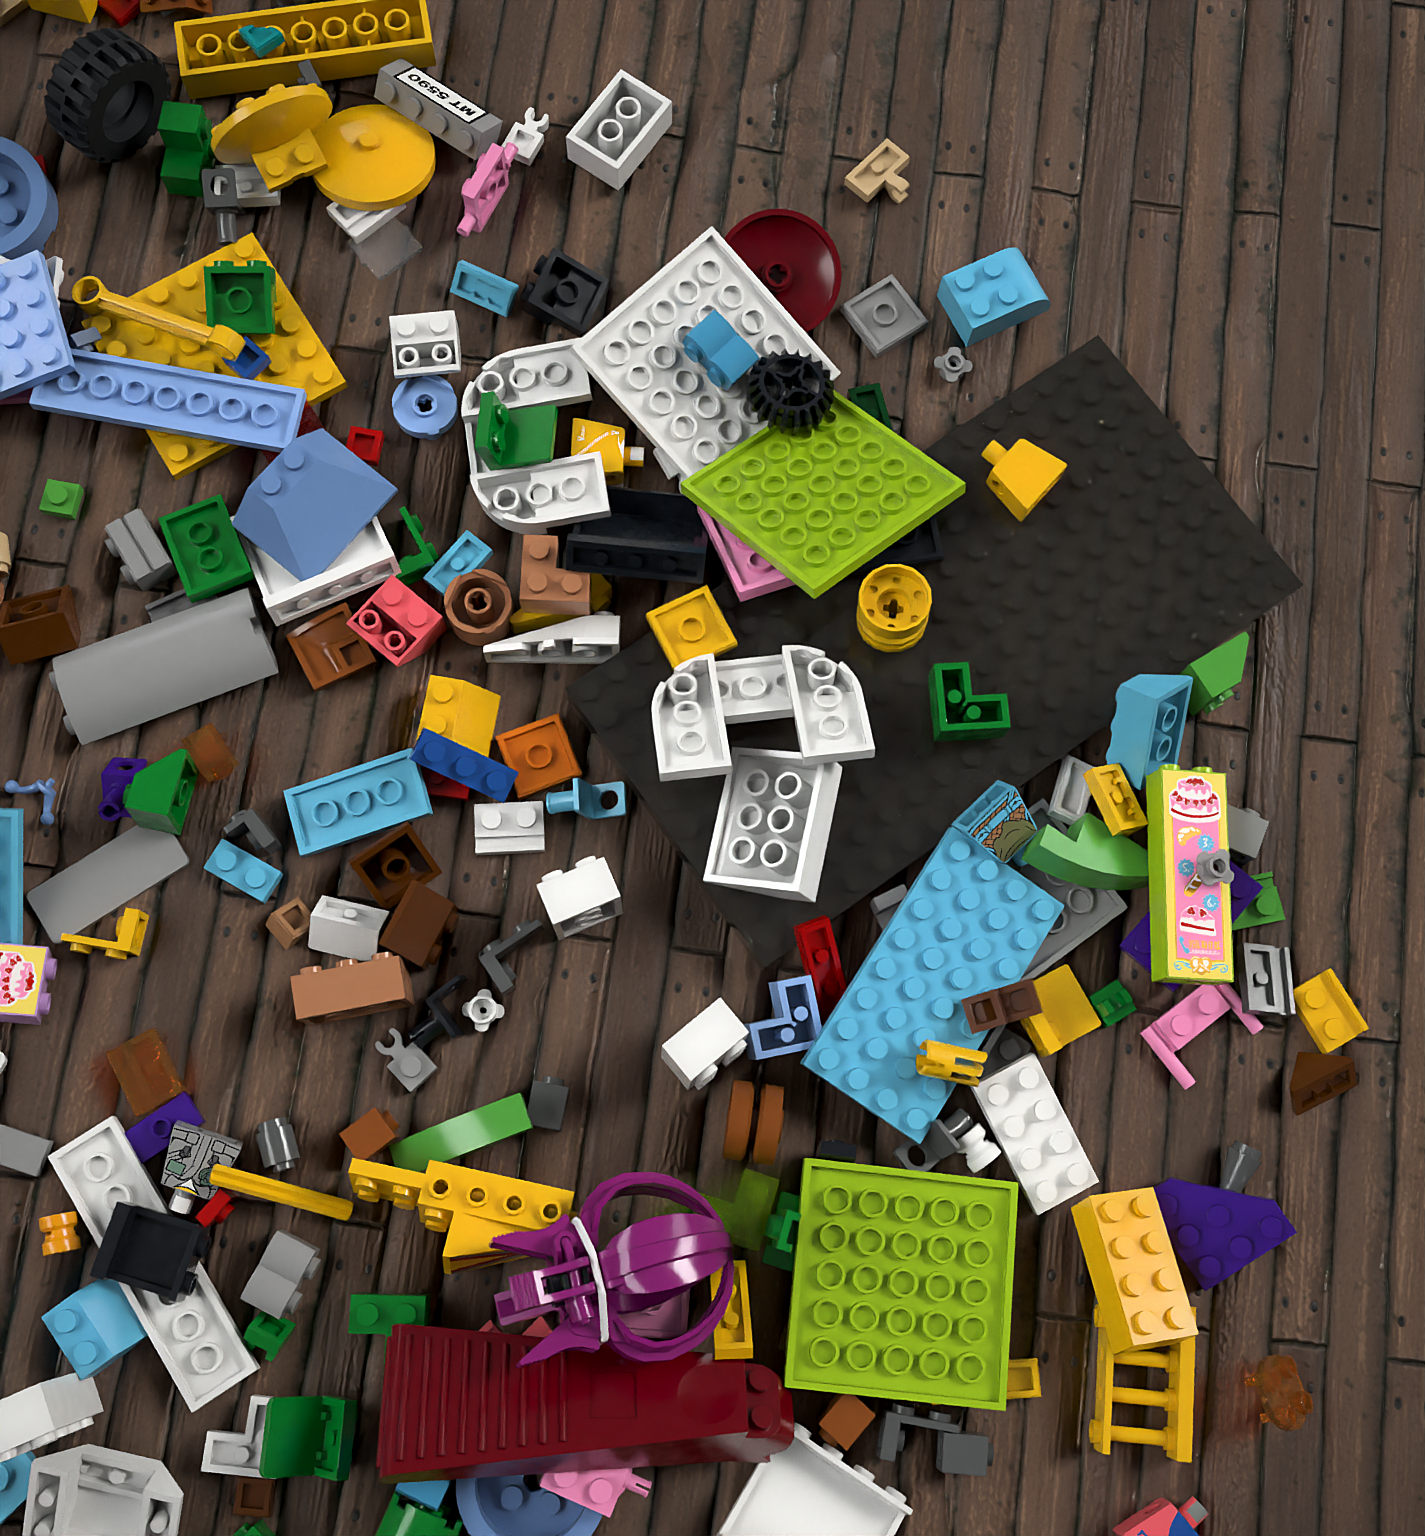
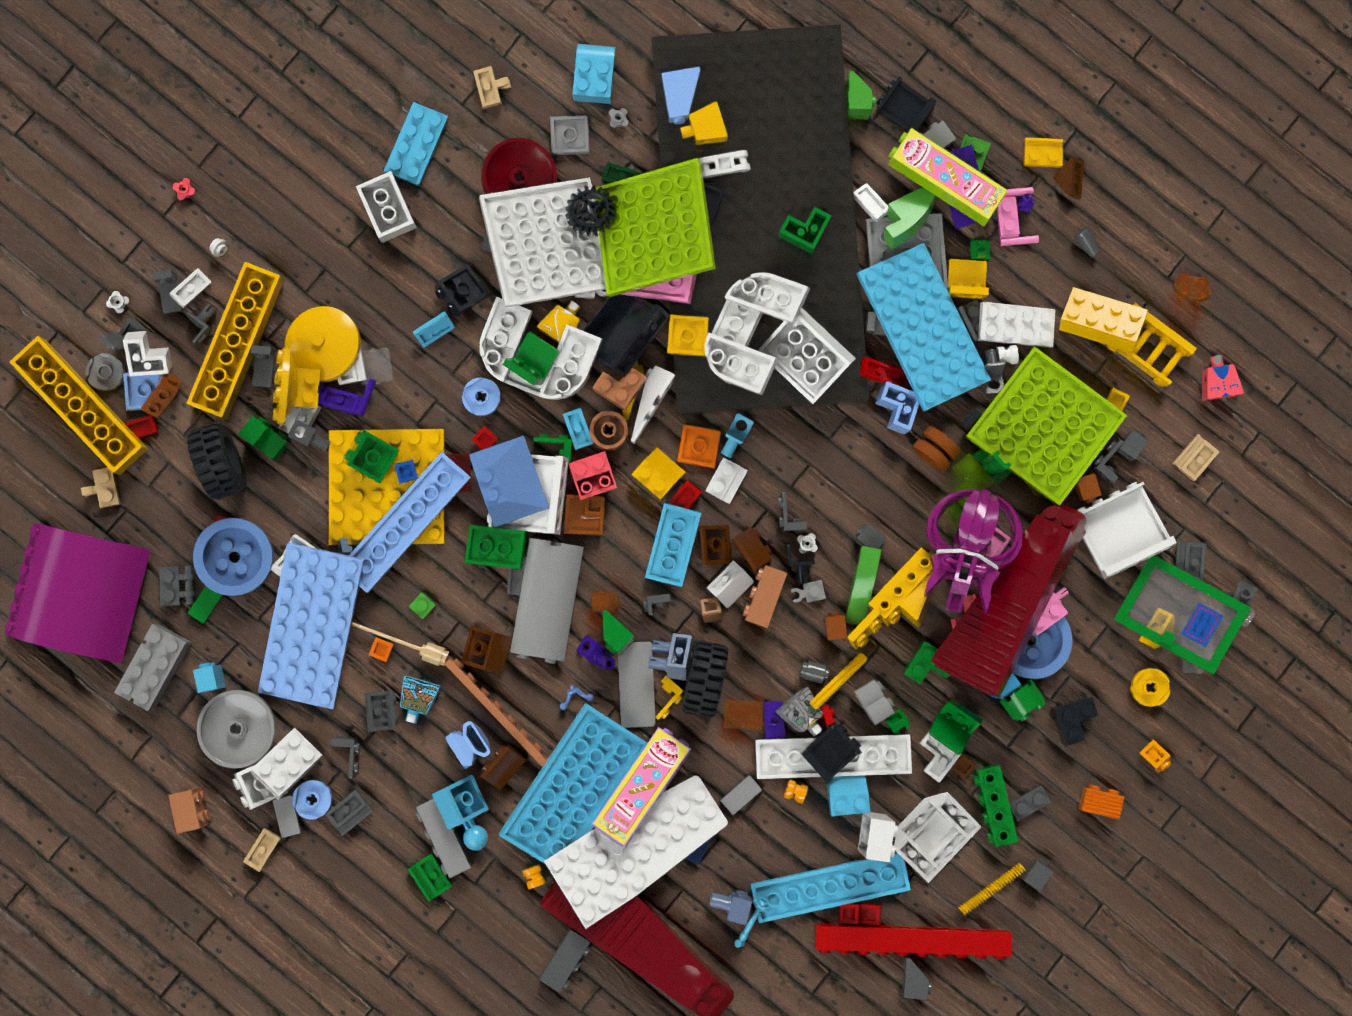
camera: 55 degrees left, 10 degrees up
yellow piece [72,276,246,361] -> none
light grey brick [104,508,178,591] -> none
medium azure plate [203,838,284,904] -> none
teal tile [238,25,285,58] -> none
light grey brick [374,58,503,160] -> none
white slope [389,310,461,379] -> none
blue plate [408,727,519,803] -> none
bright pink plate [456,142,519,237] -> none
white plate [501,107,549,166] -> none
white brick [537,856,623,940] -> none
white brick [661,997,749,1090] -> none
dark azure brick [682,310,759,391] -> none
yellow plate [709,1260,753,1360] -> none
yellow wheel [856,564,932,653] -> none
yellow arm [916,1039,987,1087] -> none
torso [951,780,1037,866] -> none
reddish brown slope [961,978,1044,1034] -> none
yellow bracket [1082,763,1149,837] -> none
medium azure slope [1106,674,1193,790] -> none
dark purple plate [1154,1177,1297,1291] -> none
light grey plate [1196,849,1234,886] -> none
plate [1237,942,1296,1018] -> none
none -> dark purple plate [318,378,376,417]
none -> medium azure plate [384,102,449,187]
none -> sand blue brick [648,633,693,681]
none -> light blue slope [662,67,700,124]
none -> black tyre [682,640,729,718]
none -> white plate [700,150,751,179]
none -> black panel [876,76,937,133]
none -> dark purple plate [1017,194,1035,213]

